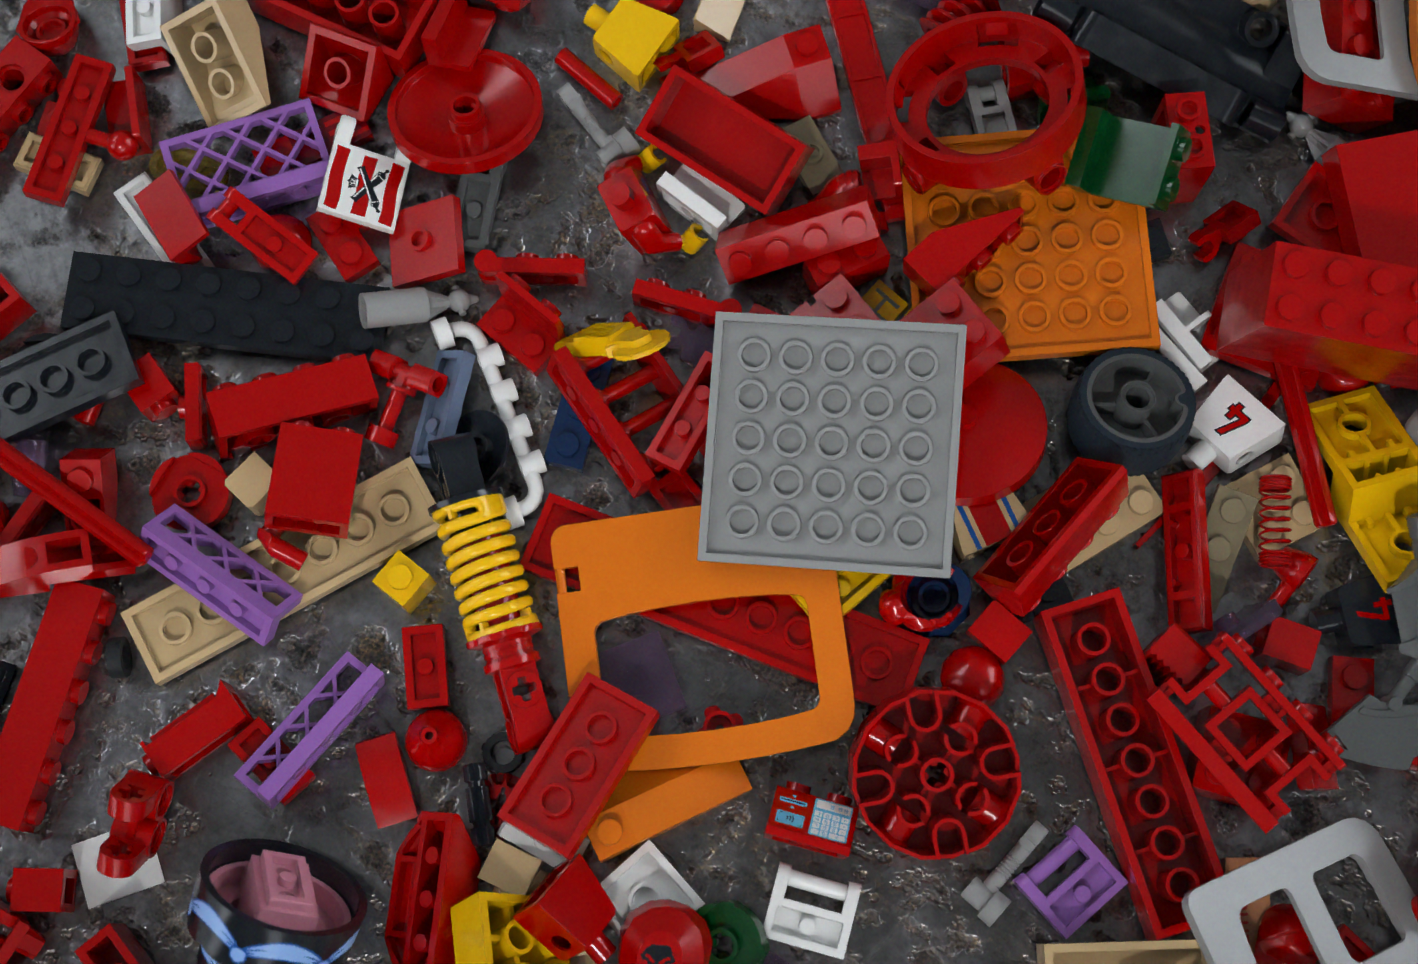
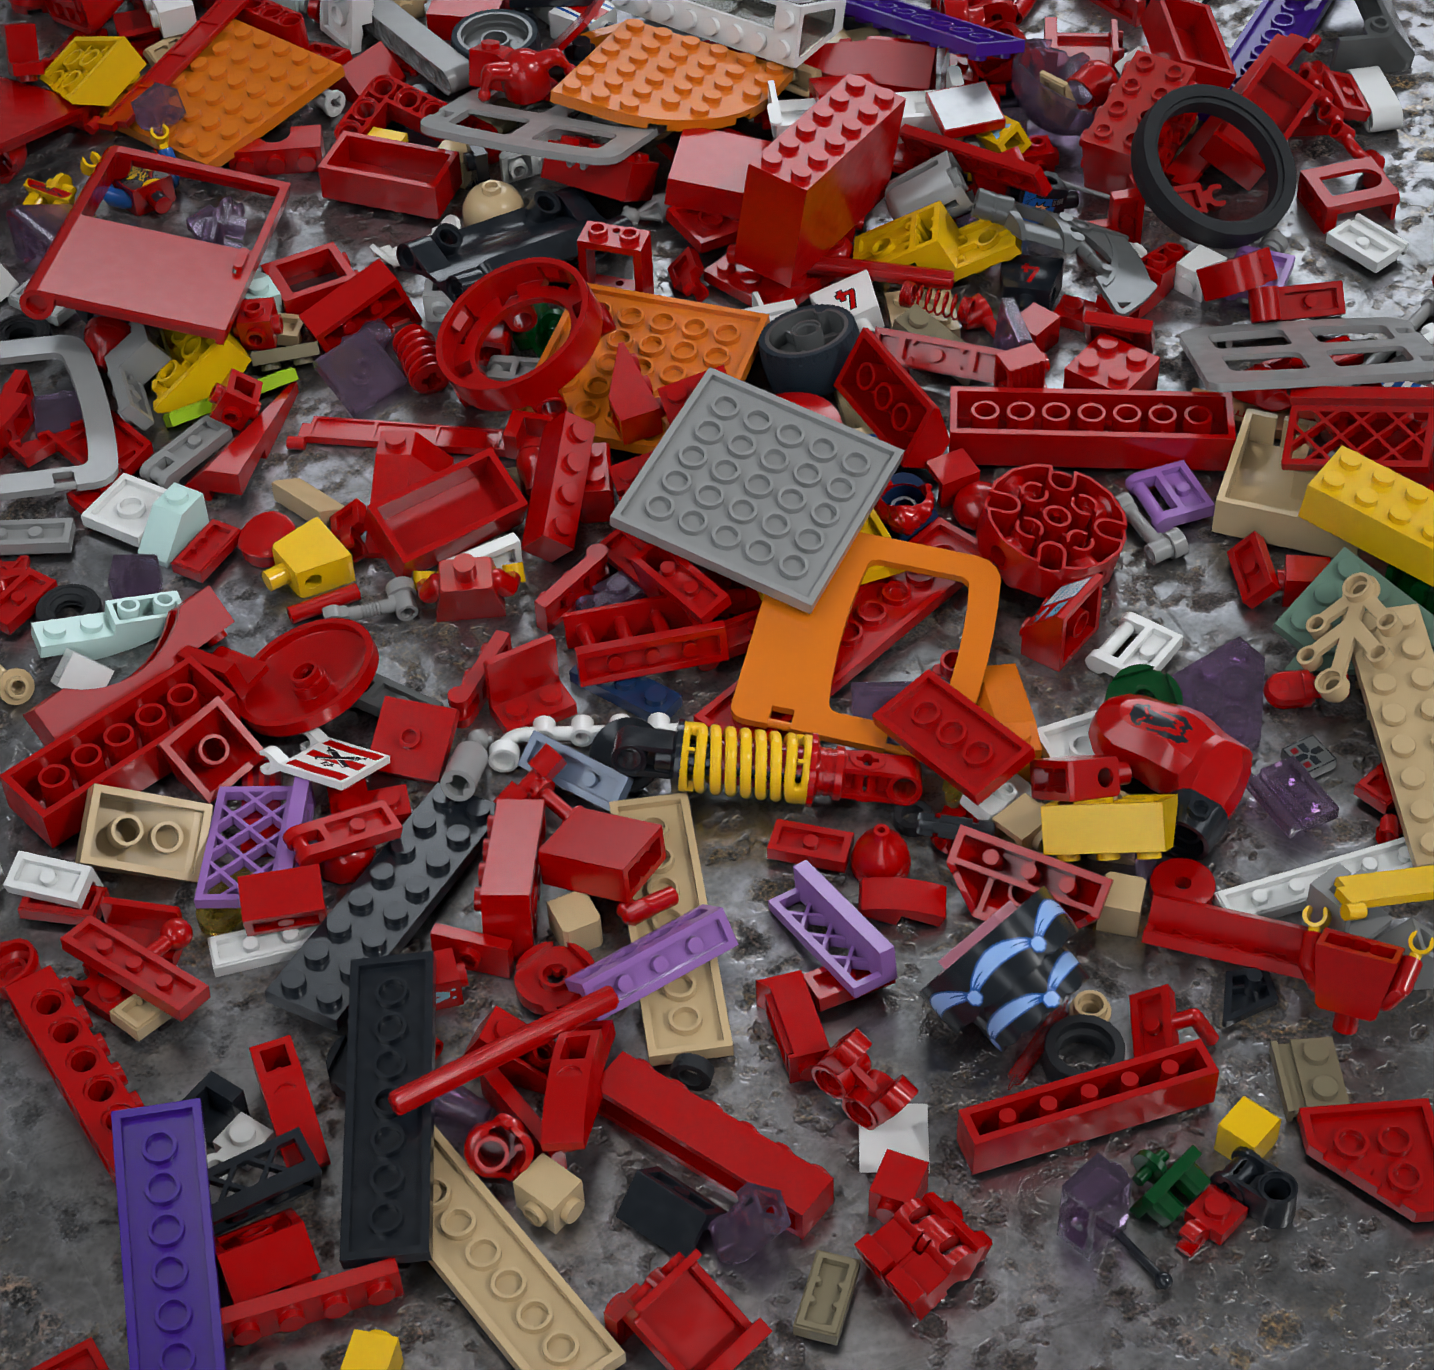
camera: 70 degrees left, 30 degrees down
yellow brick [372,549,437,614] -> none
yellow piece [554,322,671,361] -> none
dark green panel [1064,105,1192,212] -> none
red fence [1144,631,1346,834] -> none

